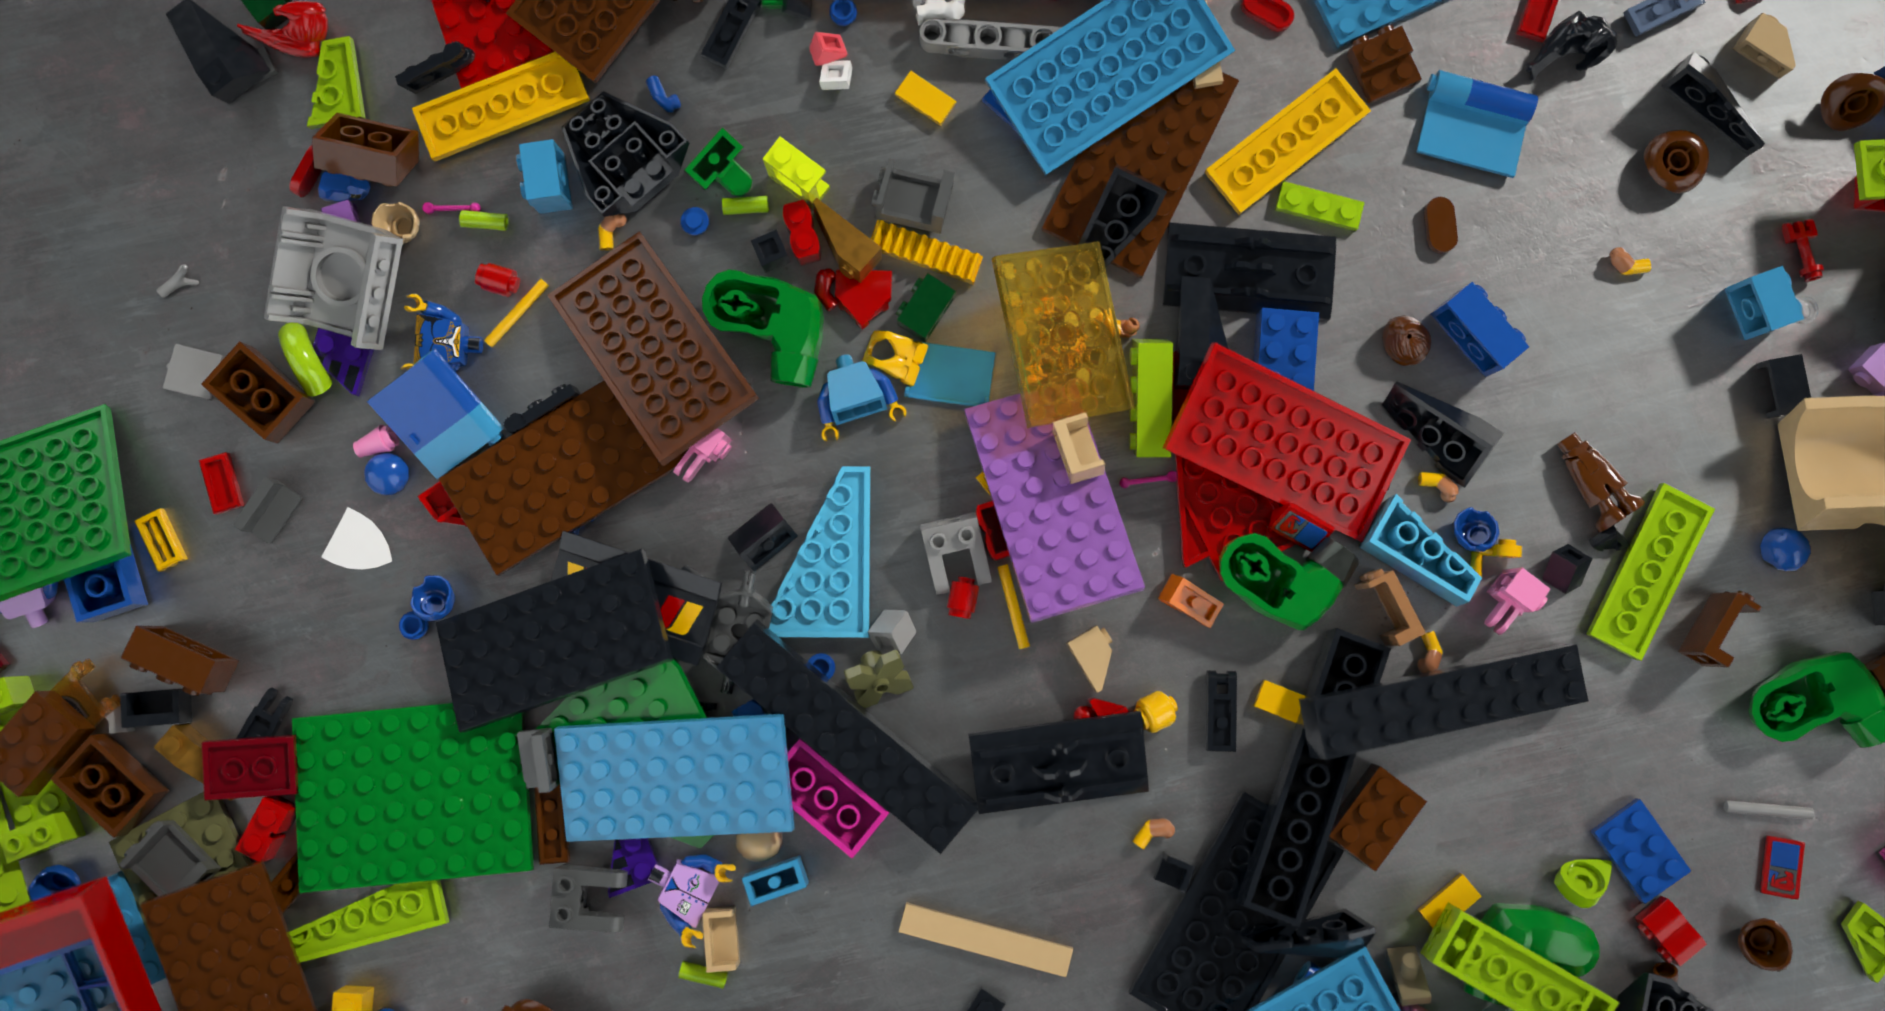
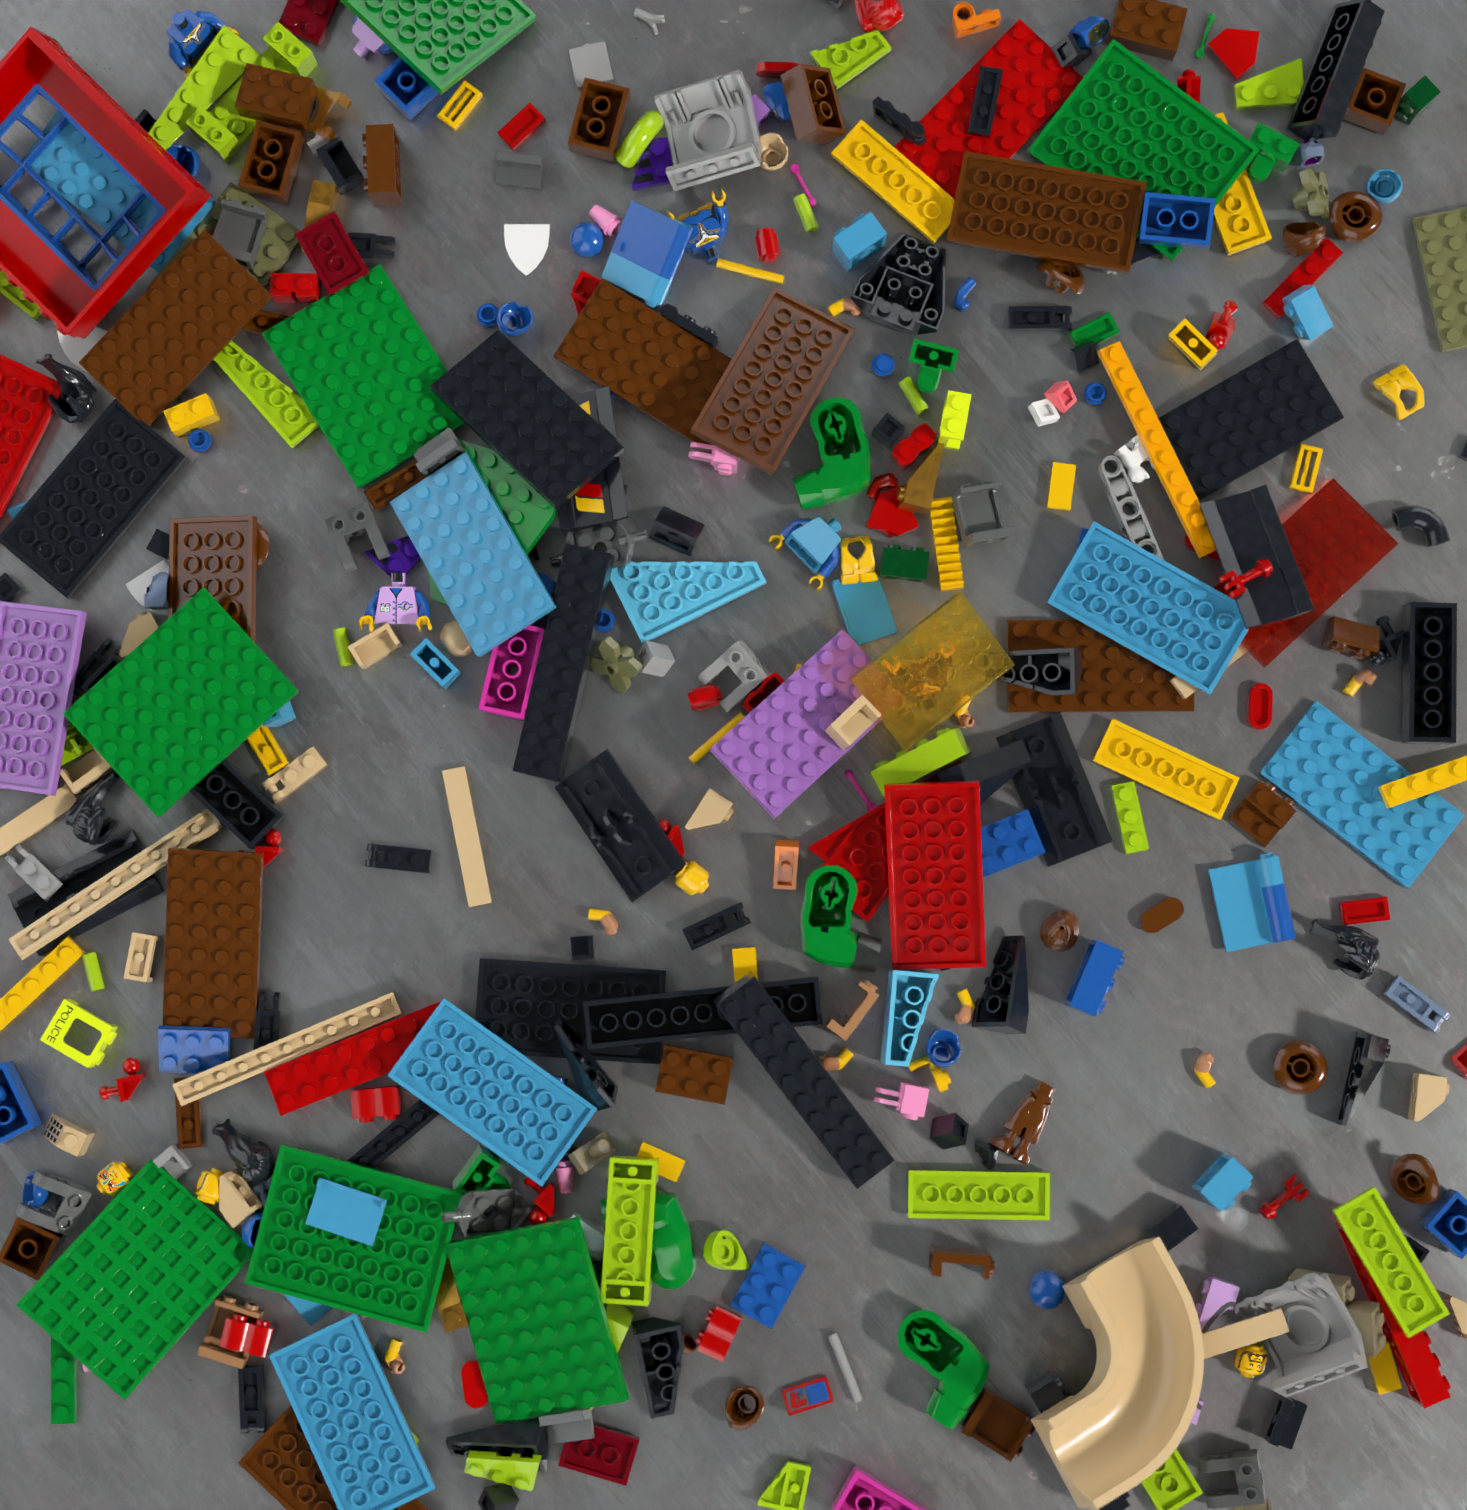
camera: 70 degrees right, 0 degrees up
slope [1269,502,1335,552] -> none

